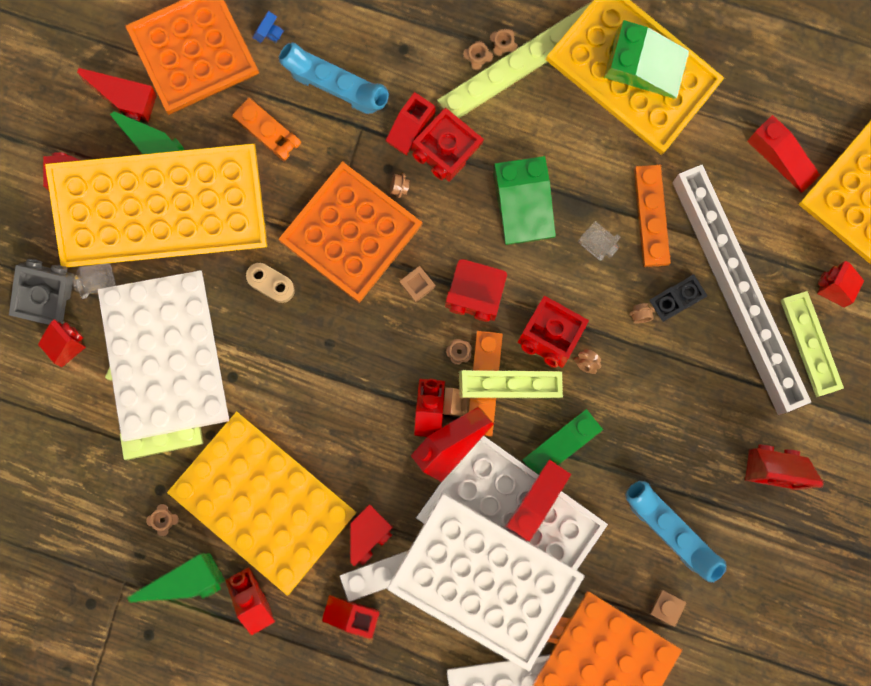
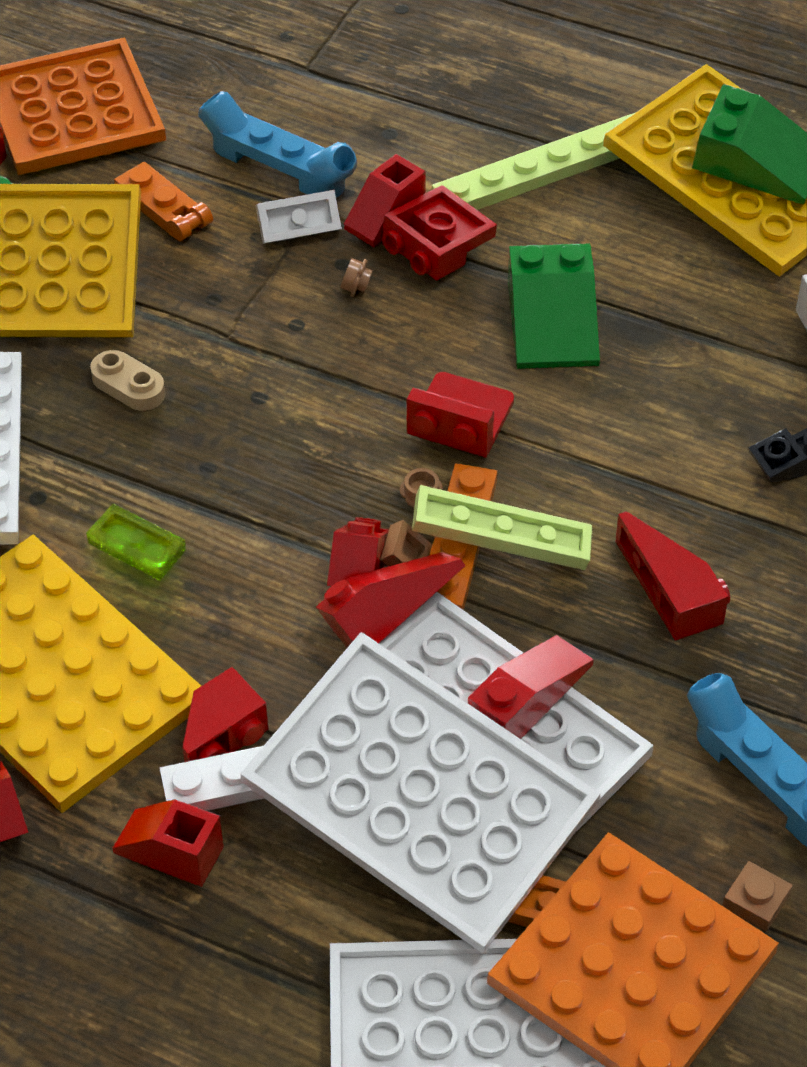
camera: 10 degrees right, 30 degrees down
blue tile [252,11,283,43] -> none
orange plate [278,161,422,303] -> none
medium nougat plate [399,266,436,303] -> none
medium nougat plate [463,41,493,70] -> none
medium nougat plate [490,29,517,56] -> none
red plate [517,295,589,368] -> none
green slope [522,409,603,475] -> none
medium nougat plate [574,349,601,374] -> none
clear bracket [578,221,621,261] -> none
medium nougat plate [629,303,655,324] -> none
orange plate [634,165,671,267] -> none
none -> clear neon green plate [86,504,186,580]
none -> white plate [255,190,342,244]
none -> red slope [615,511,730,641]

